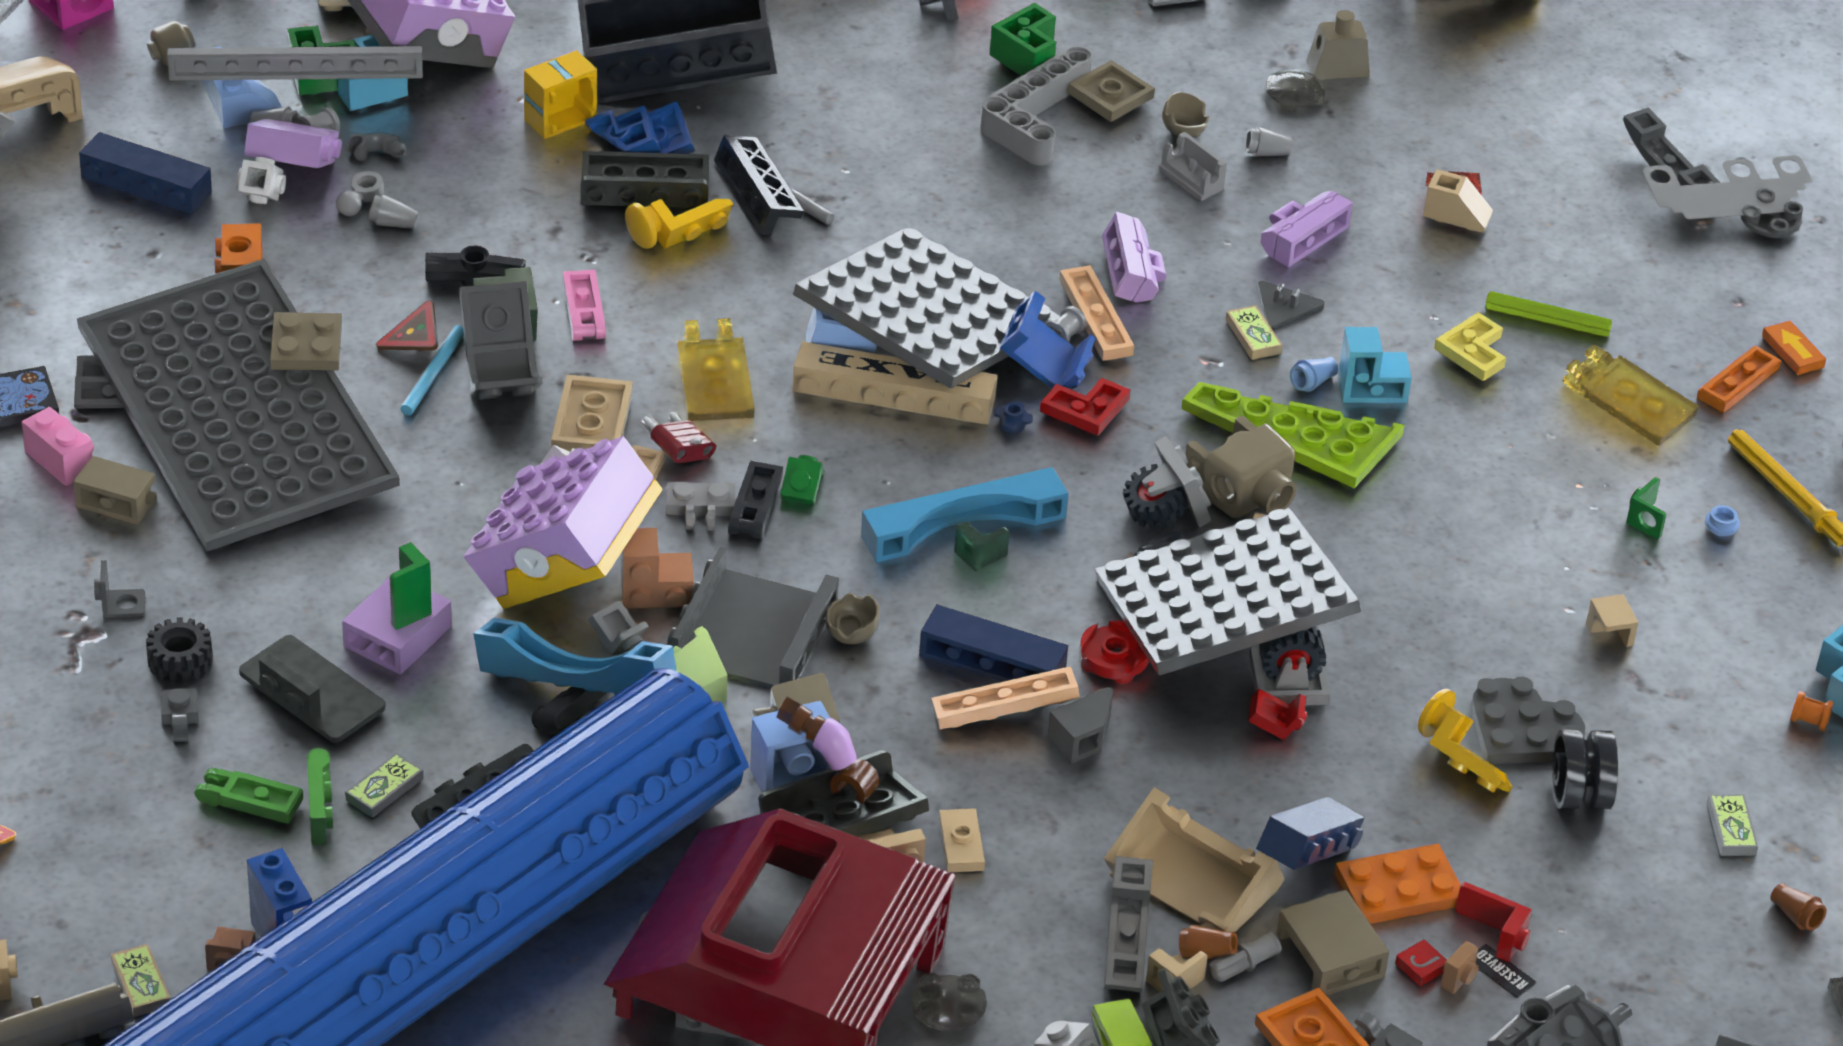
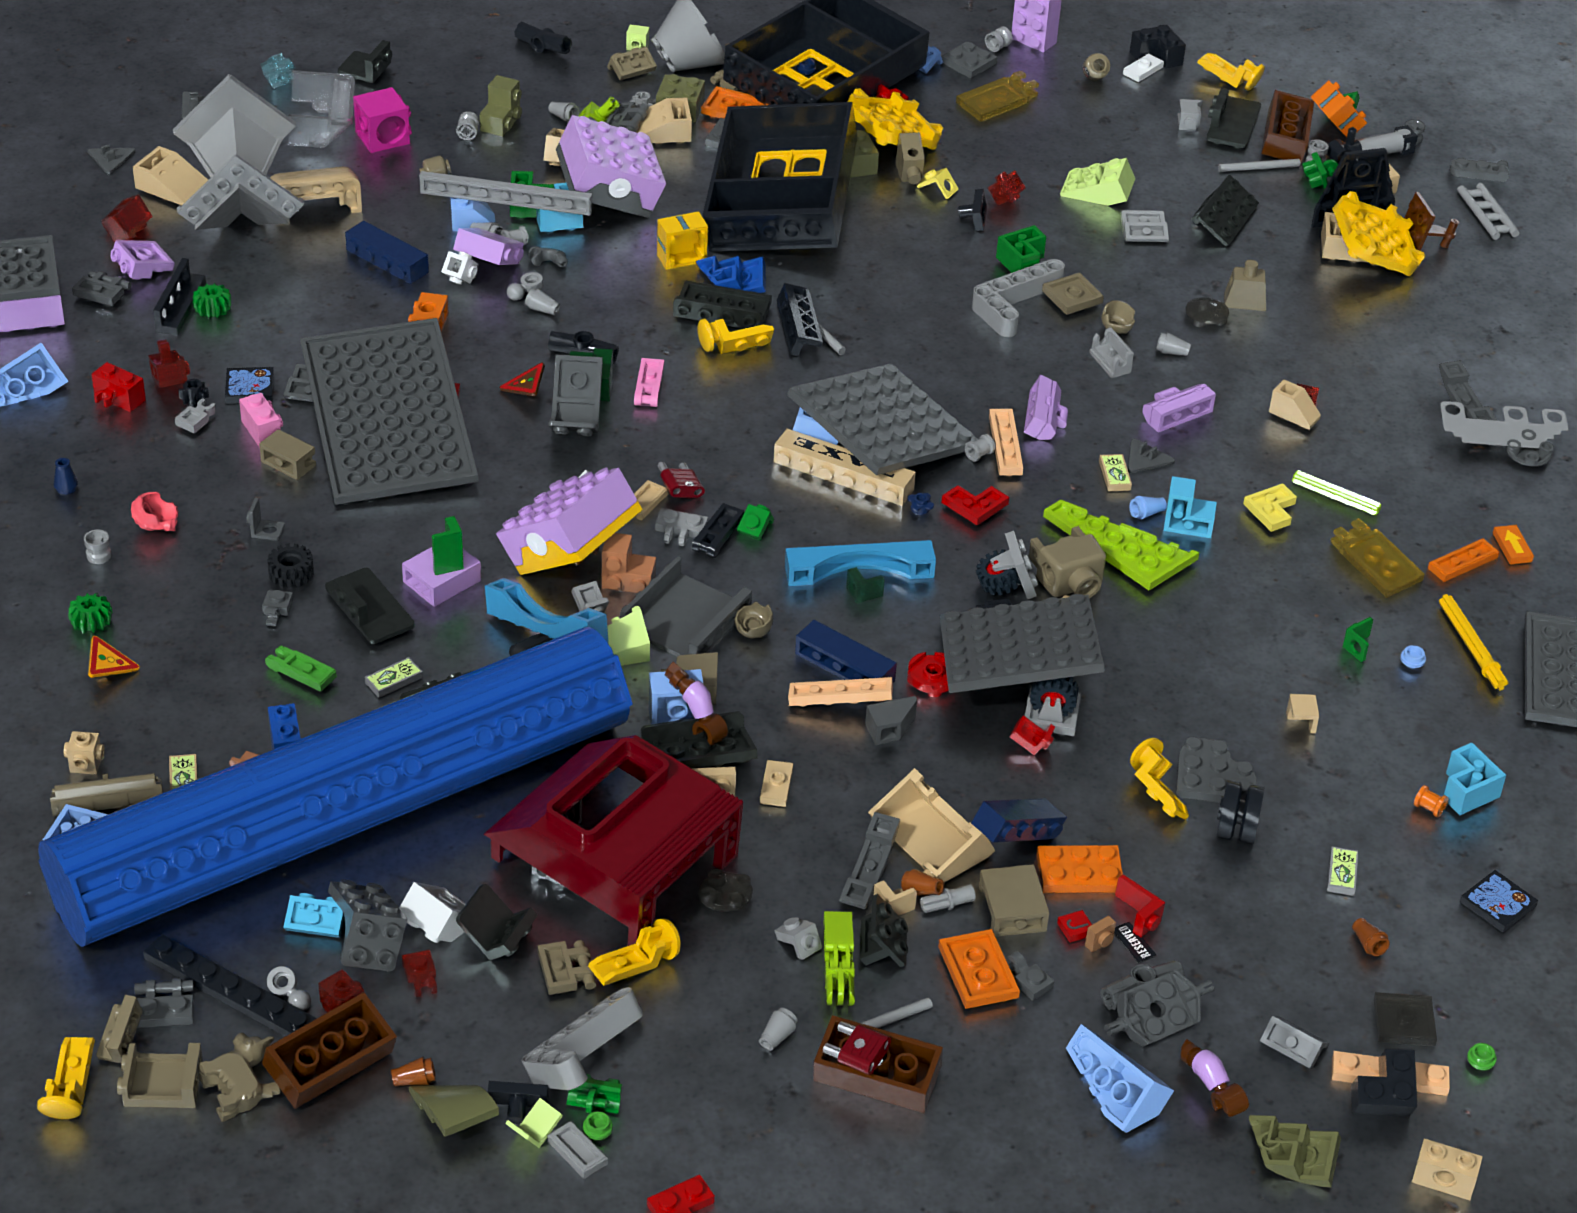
camera: 15 degrees right, 0 degrees up
dark tan plate [270,312,342,370] -> none
bright green hinge [307,748,333,845] -> none
medium azure bar [400,325,464,416] -> none
tan plate [551,375,633,452] -> none
clear yellow tile [677,318,755,421] -> none
blue panel [999,290,1096,389] -> none

